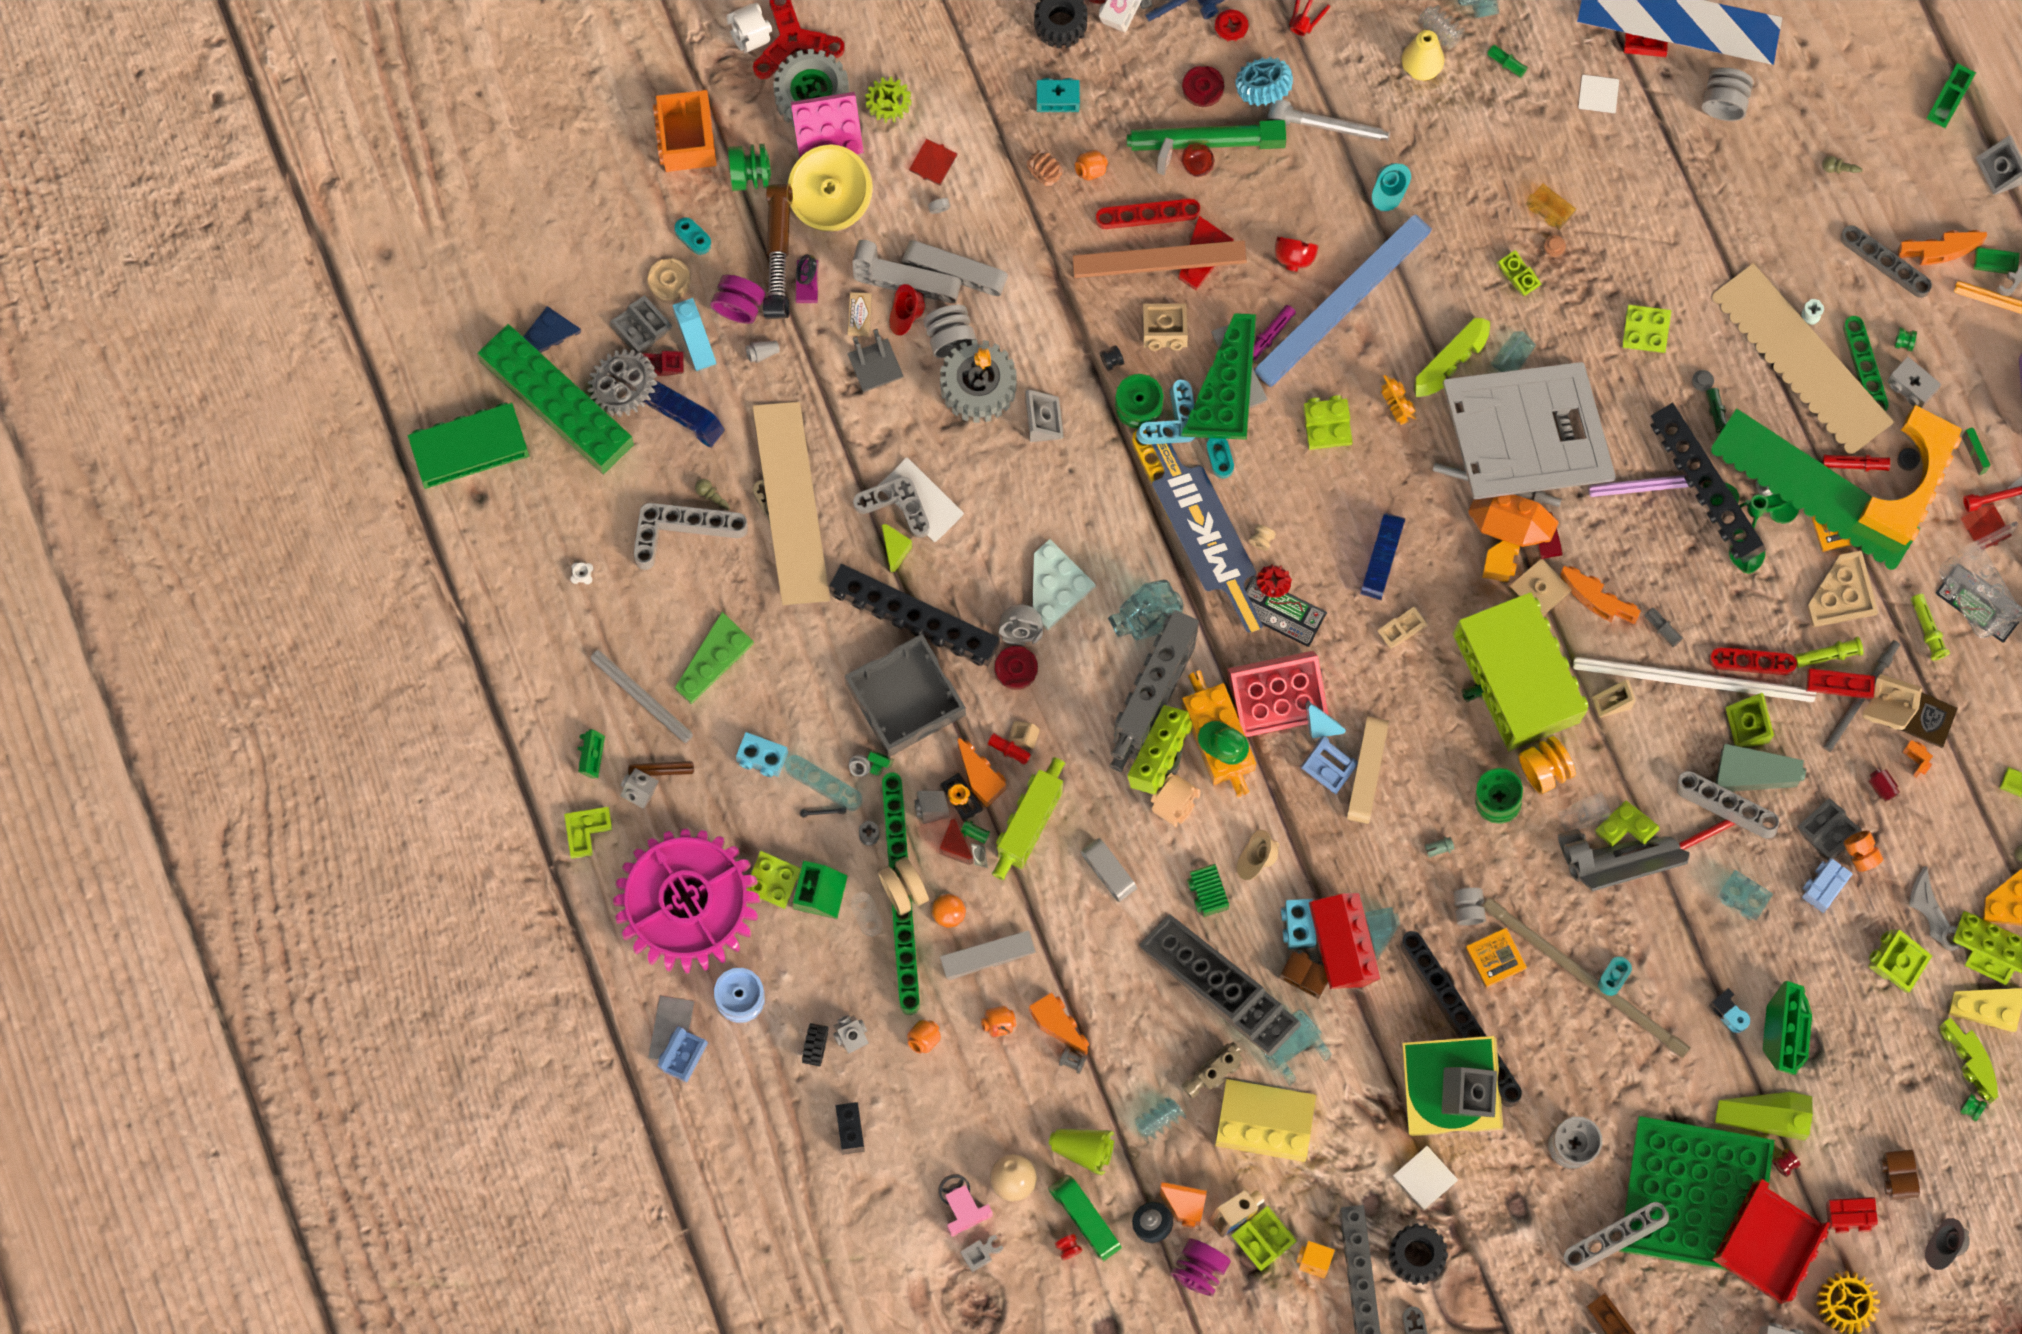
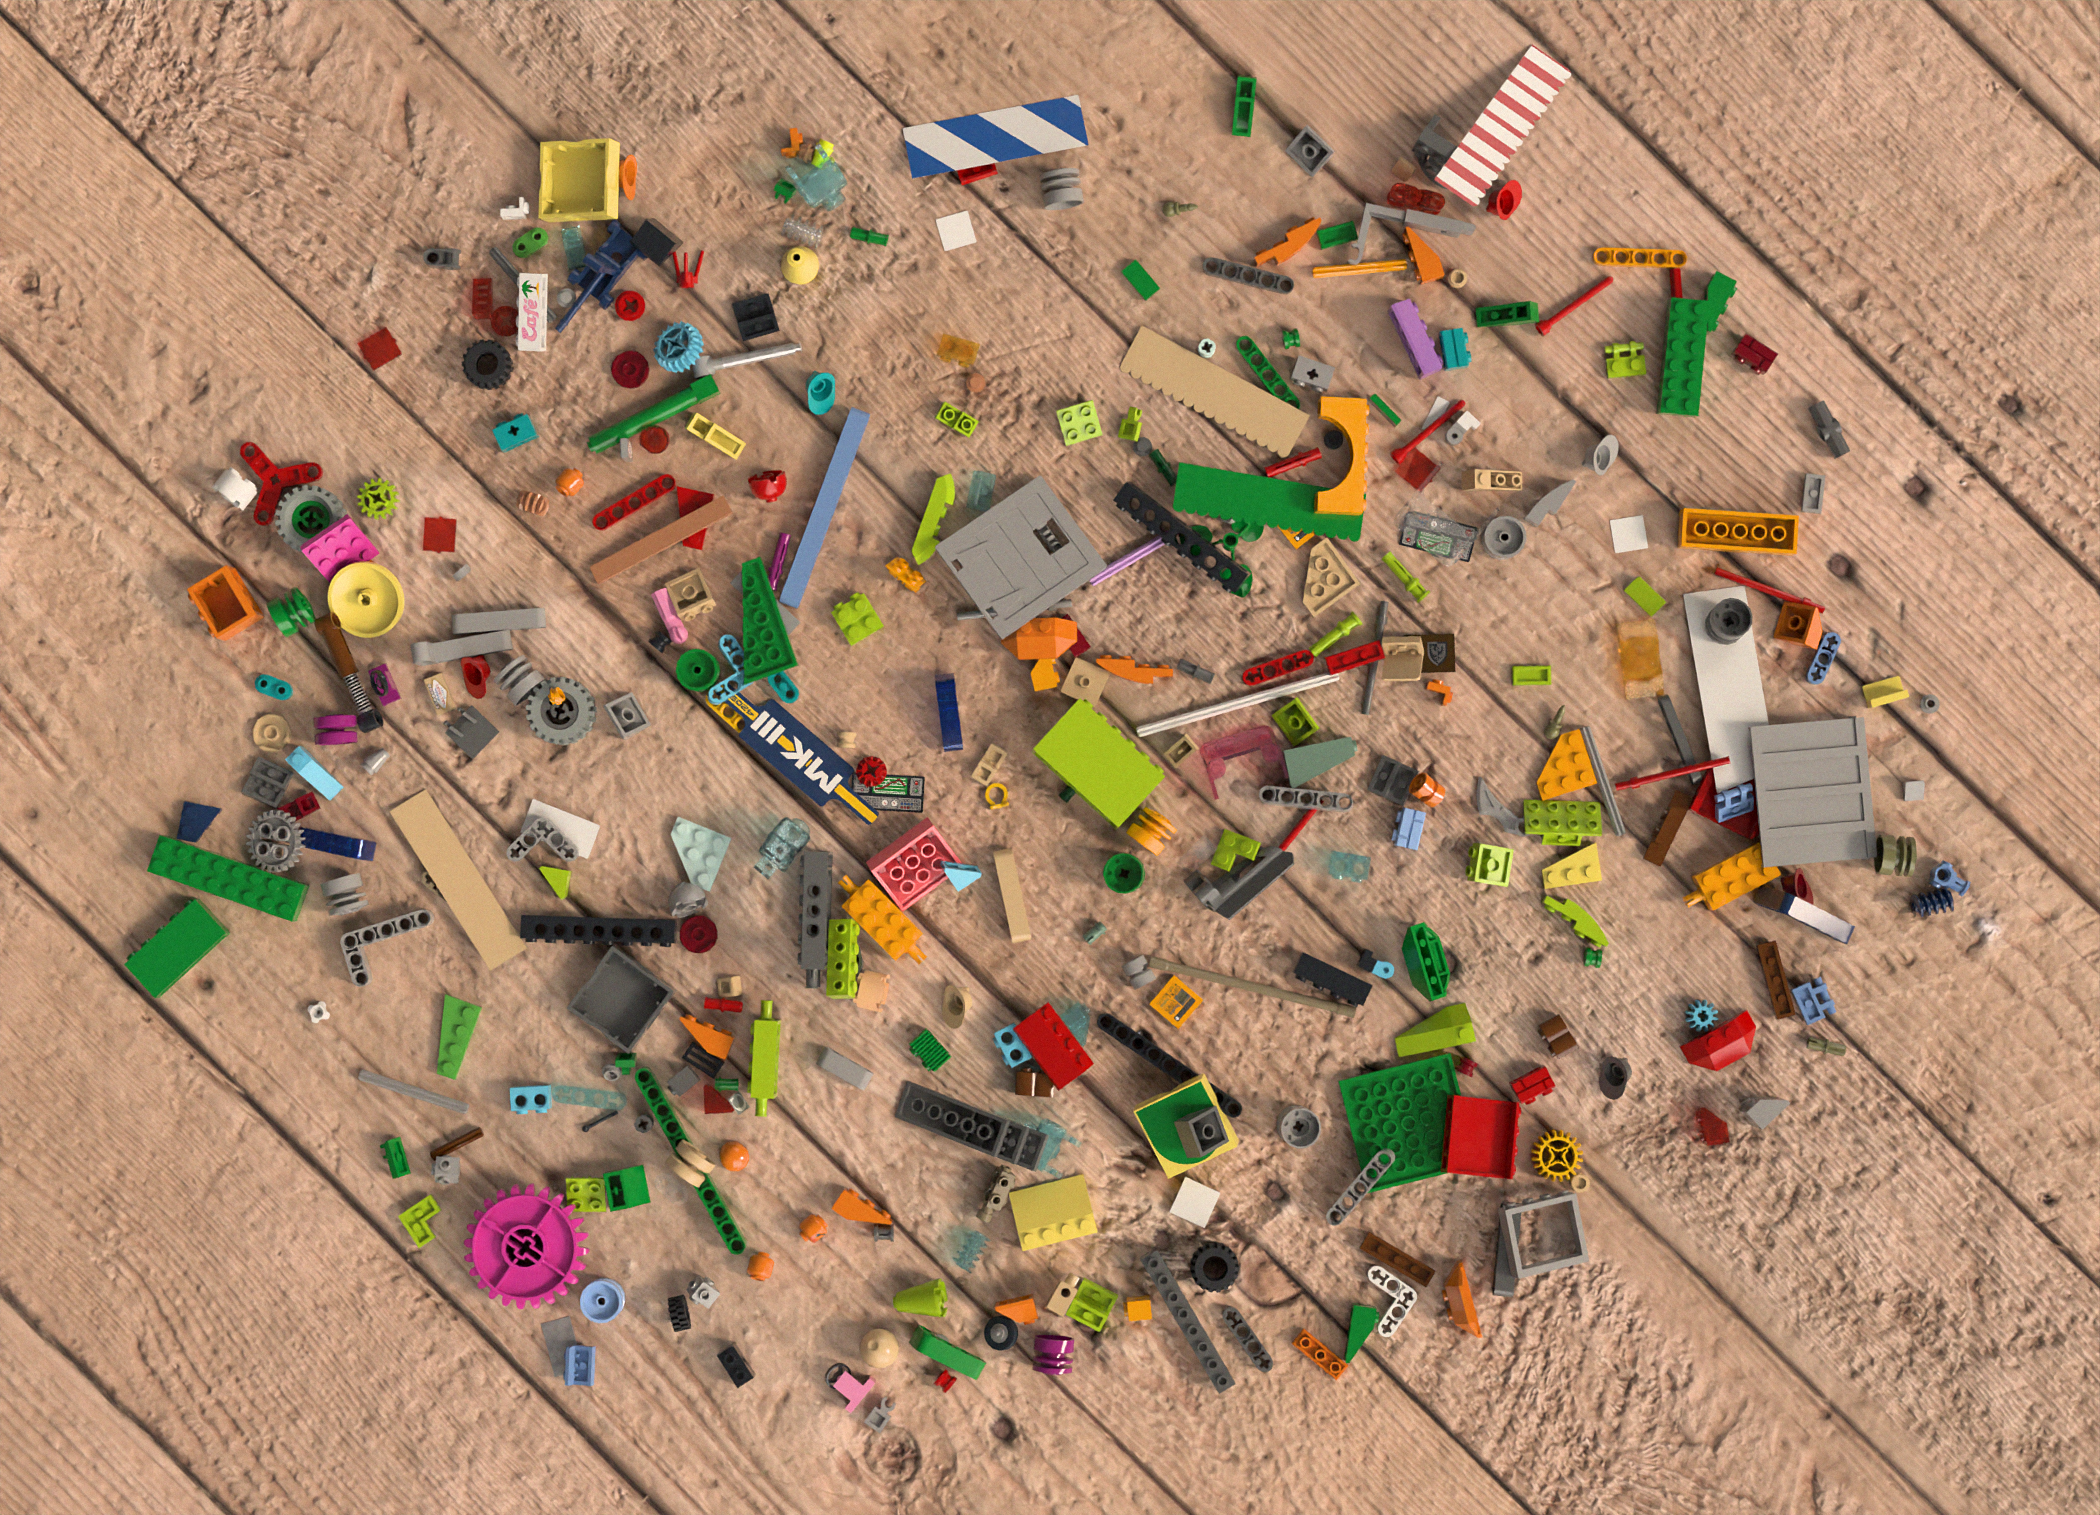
camera: 20 degrees left, 15 degrees up
olive bar [695,479,730,510] -> none
light grey slope [940,930,1036,980] -> none
light orange plate [948,784,970,805] -> none
green piece [1198,721,1249,765] -> none
medium blue plate [1300,735,1358,794] -> none
teal plate [1598,957,1632,996] -> none
dark red brick [1868,768,1900,802] -> none
none -> light grey wheel [320,873,369,916]
none -> bright pink piece [651,588,688,644]
none -> light yellow slope [685,412,746,460]
none -> black slope [732,292,780,341]
none -> yellow piece [985,783,1009,810]
none -> lime plate [1118,406,1142,442]
none -> green tile [1121,259,1160,301]
none -> clear pink windscreen [1200,725,1289,800]
none -> black brick [1292,952,1373,1007]

